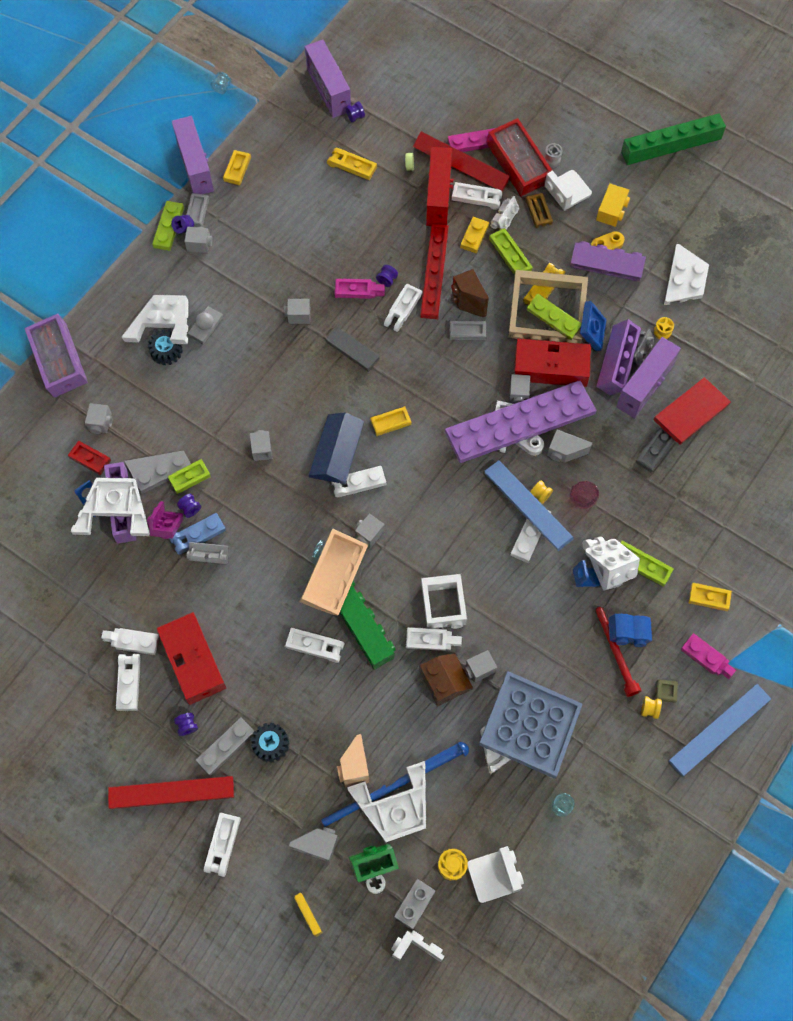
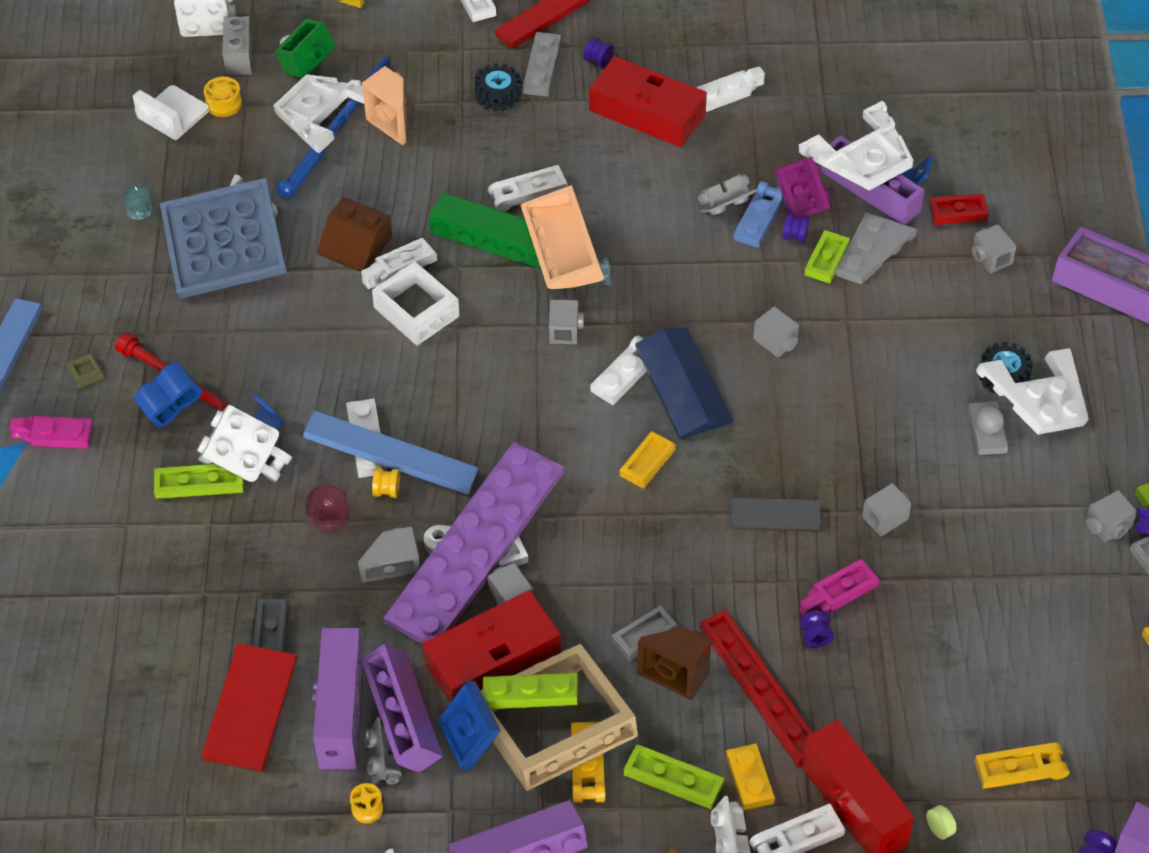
camera: 145 degrees right, 15 degrees down
white plate [116,654,140,711] -> none
light grey slope [289,827,338,863] -> none
white hinge [384,284,422,332] -> none
light grey brick [464,650,497,682] -> none
yellow wheel [641,696,662,719] -> none
yellow plate [688,583,732,611] -> none

